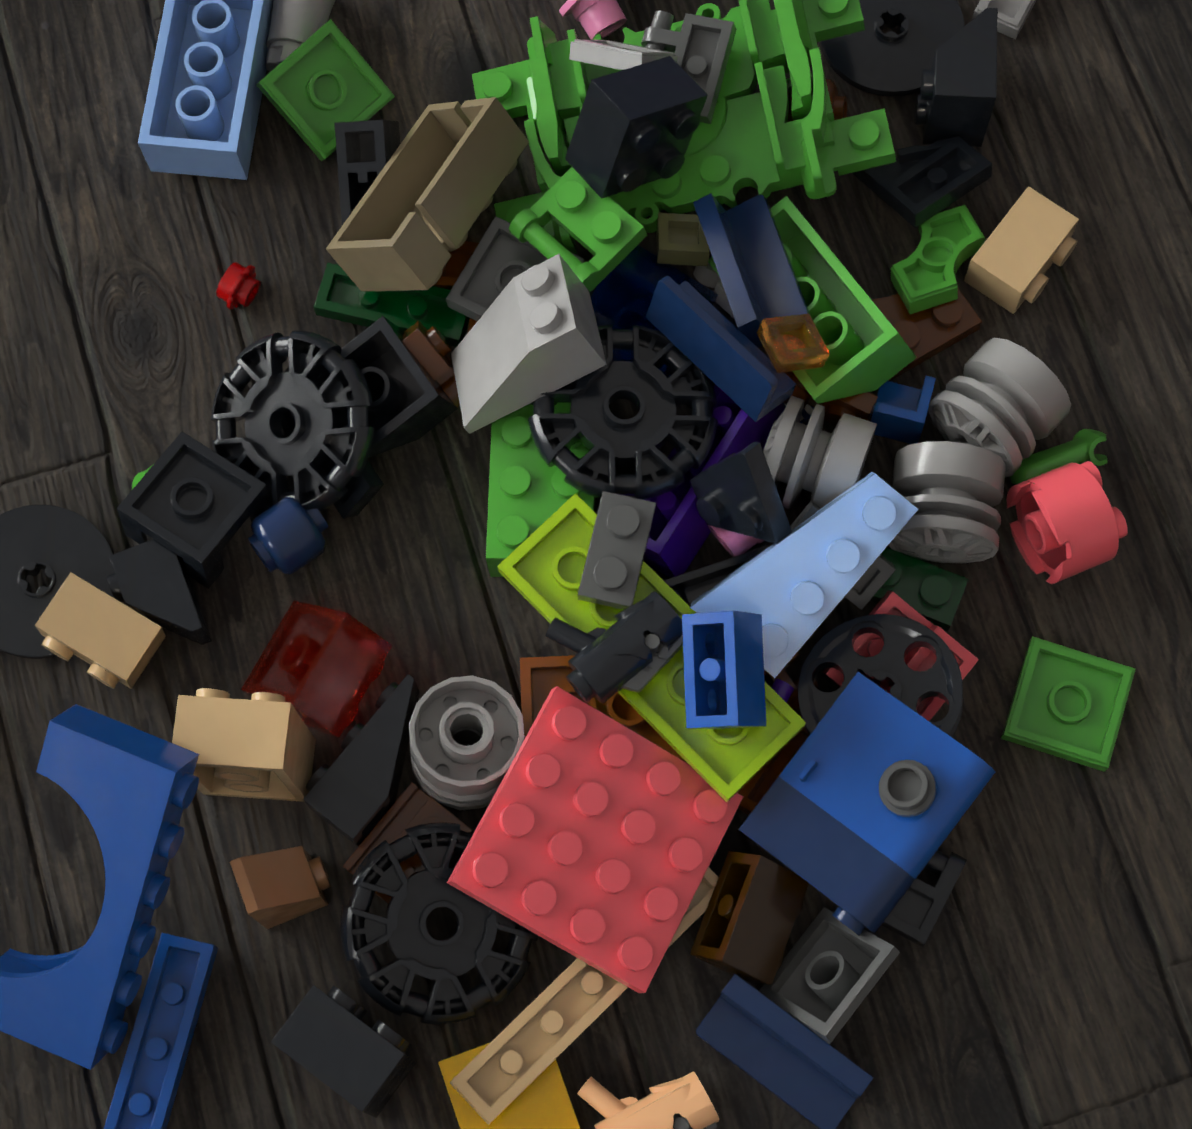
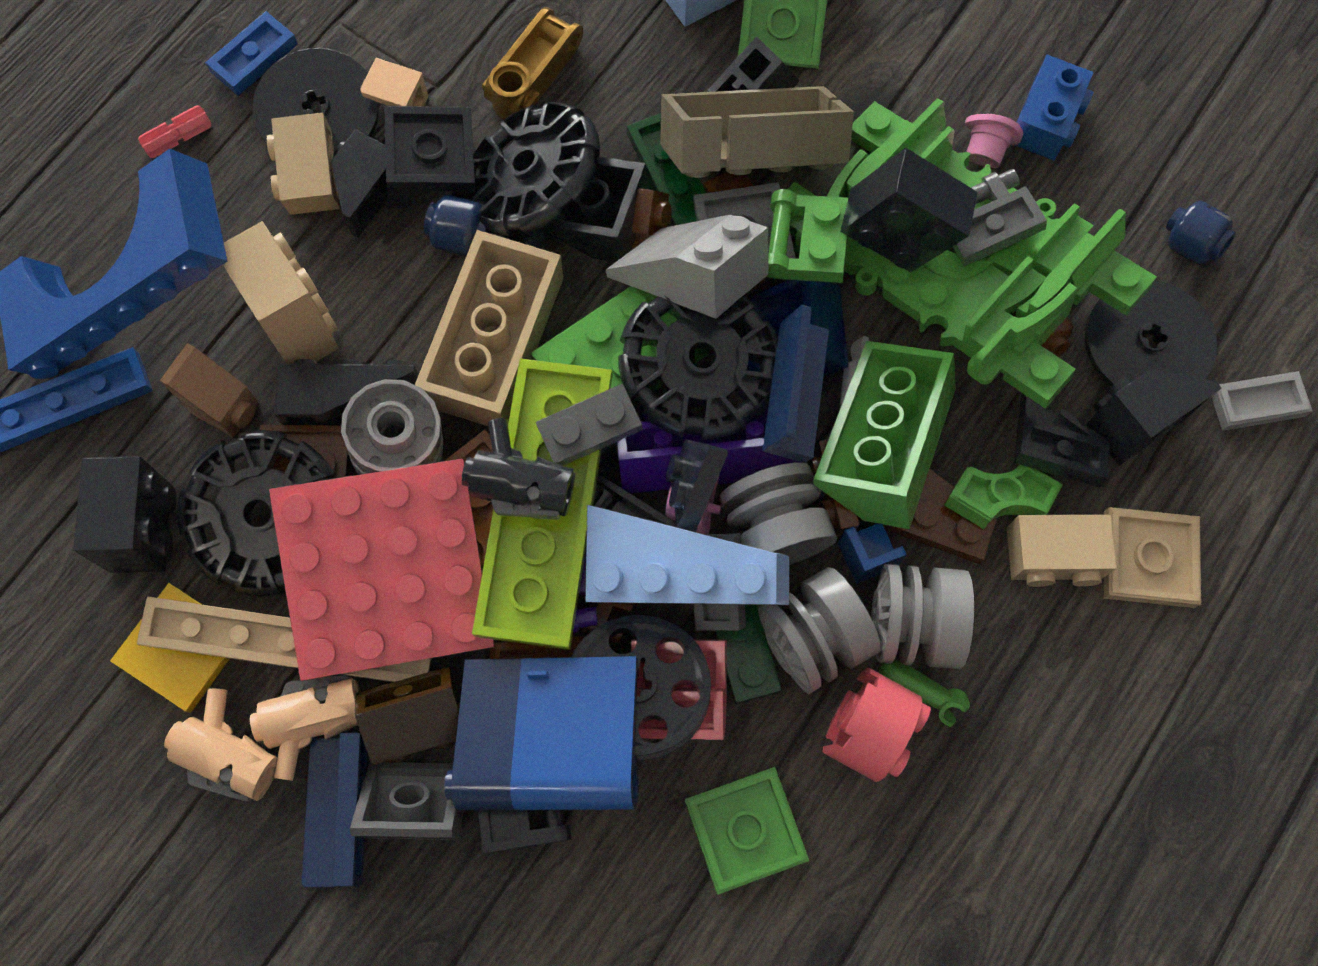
camera: 45 degrees right, 0 degrees up
red plate [216,262,261,310] -> none
clear red slope [241,600,393,738] -> none
light grey tile [569,39,678,70] -> none
olive plate [656,213,710,266] -> none
blue brick [682,611,766,729] -> none
dark blue panel [693,193,811,348] -> none
clear orange plate [757,314,830,373] -> none
dark grey plate [879,760,937,817] -> none
none -> light nougat piece [250,675,361,781]
none -> light nougat panel [360,58,428,106]
none -> tan brick [415,230,563,426]
none -> pearl gold piece [482,7,584,119]
none -> tan tile [1104,507,1201,608]

